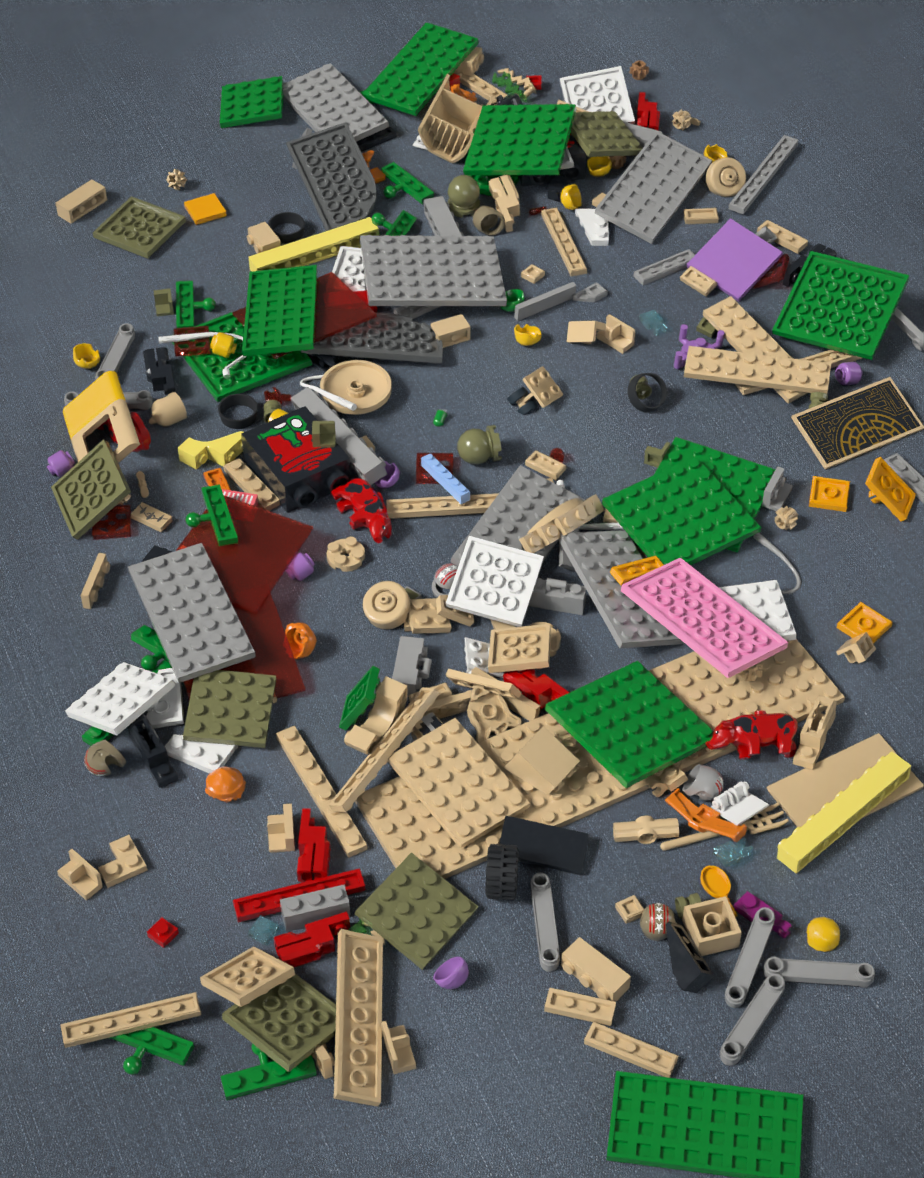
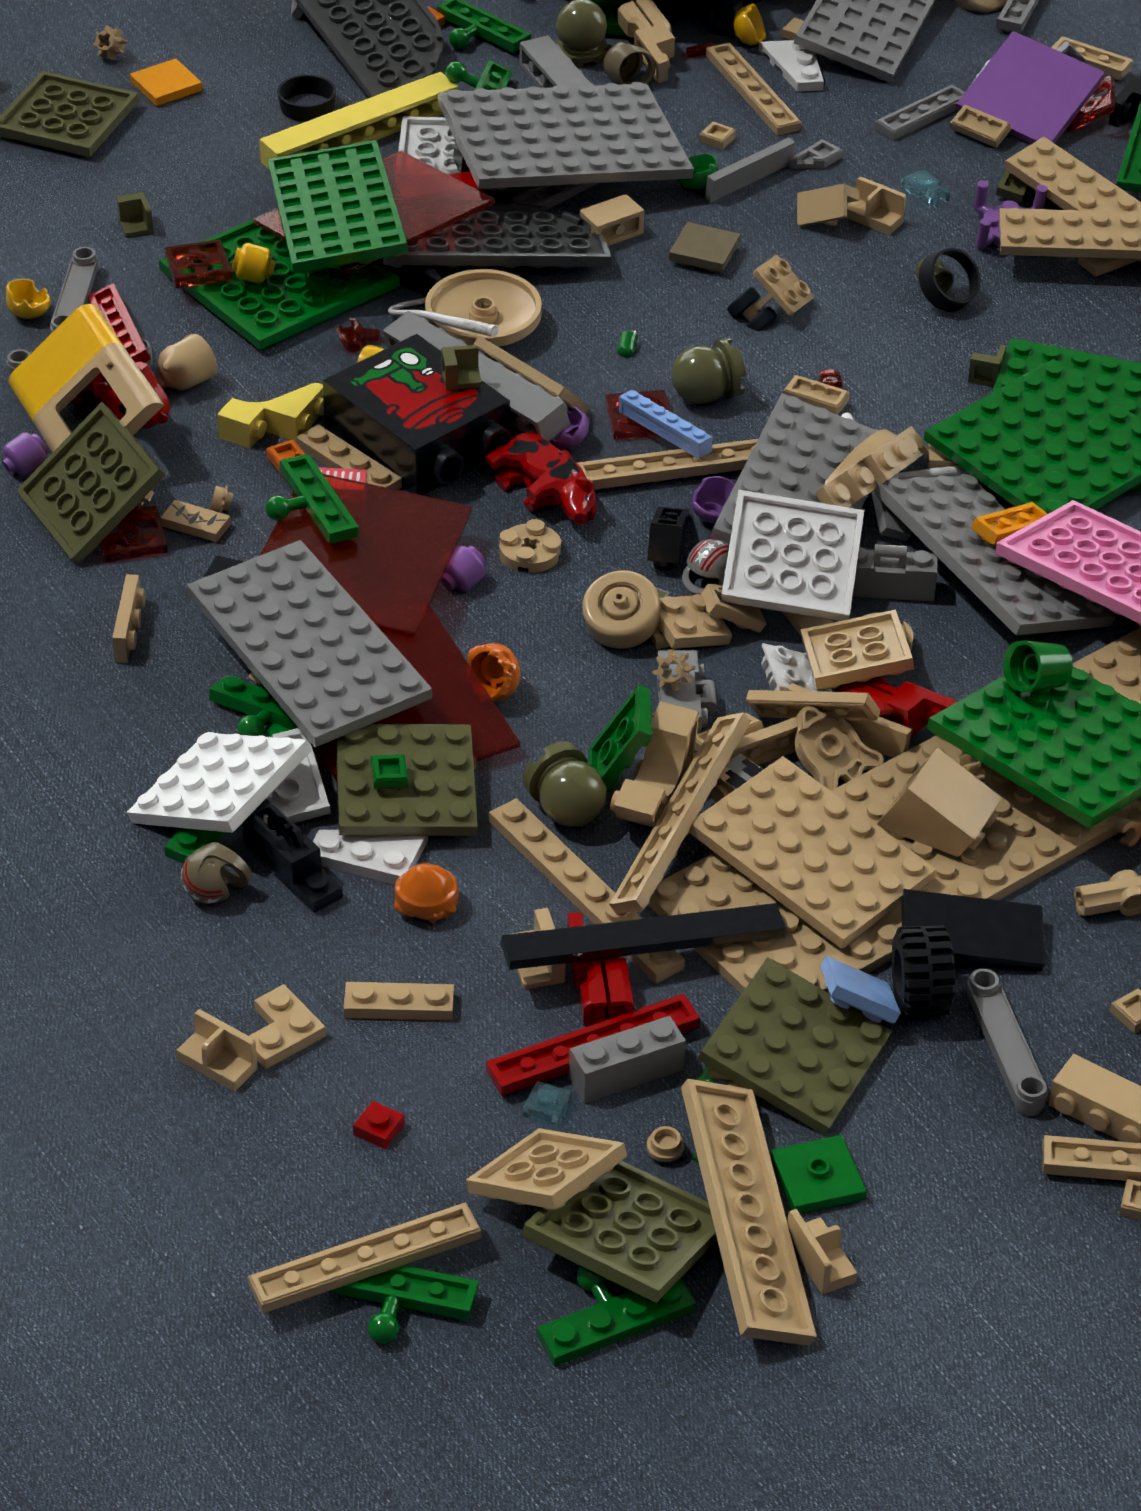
camera: 10 degrees left, 5 degrees down
tan piece [136,471,149,498] -> none
black plate [143,347,176,395] -> none
white piece [159,332,247,378] -> none
green plate [176,281,216,332] -> none
black tyre [218,394,257,429] -> none
tan brick [247,222,281,254] -> none
olive wheel [264,400,282,423] -> none
red plate [273,912,351,967] -> none
tan plate [311,1043,335,1079] -> none
medium lavender piece [433,957,469,989] -> none
yellow hair [514,324,541,346] -> none
tan tile [683,208,719,224] -> none
none -> plate [88,283,151,363]
none -> tan plate [210,485,233,513]
none -> tan plate [344,982,454,1021]
none -> green tile [370,754,408,789]
none -> tan tile [474,335,590,415]
none -> black tile [501,903,786,970]
none -> olive tile [523,741,607,828]
none -> black slope [647,506,689,567]
none -> tan plate [647,1126,684,1162]
none -> tan gear [652,649,696,691]
none -> dark tan tile [669,222,741,272]
none -> medium lavender hair [691,476,735,525]
none -> green plate [770,1135,867,1214]
none -> light blue tile [820,956,901,1023]
none -> green hat [1003,640,1073,692]

